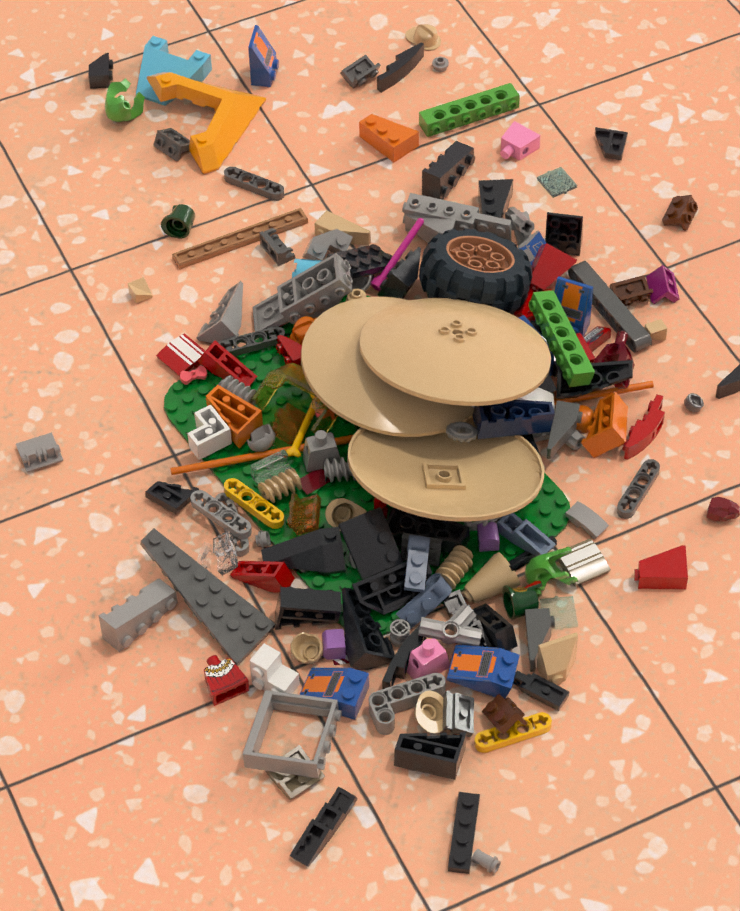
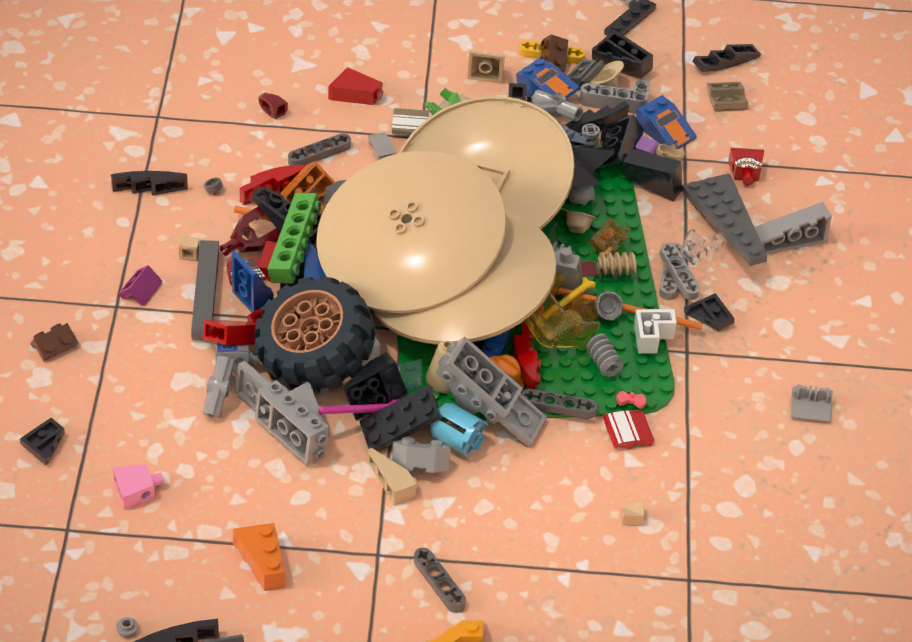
camera: 155 degrees left, 5 degrees down
dark green hat [161,204,195,239] -> none
medium nougat tile [172,208,308,270] -> none
light grey wedge [197,281,243,343] -> none
red slope [197,340,257,387] -> none
orange wedge [206,385,263,448] -> none
yellow beam [224,478,284,529] -> none
red slope [230,561,295,593] -> none
light grey window [242,690,342,778] -> none
clear panel [250,449,291,485] -> none
white brick [250,643,300,694] -> none
light grey plate [255,530,271,549] -> none
dark grey hinge [259,228,295,266] -> none
black wedge [261,526,346,575] -> none
bright pink torso [407,638,450,679] -> none
bright green brick [419,83,520,137] -> none
black wedge [422,141,475,200] -> none
black wedge [478,179,513,219] -> none
black hinge [513,670,569,711] -> none
dark grey slope [525,608,555,672] -> none
clear light blue piece [537,167,577,198] -> none
black slope [545,212,583,256] -> none
reddish brown bracket [609,275,653,306] -> none

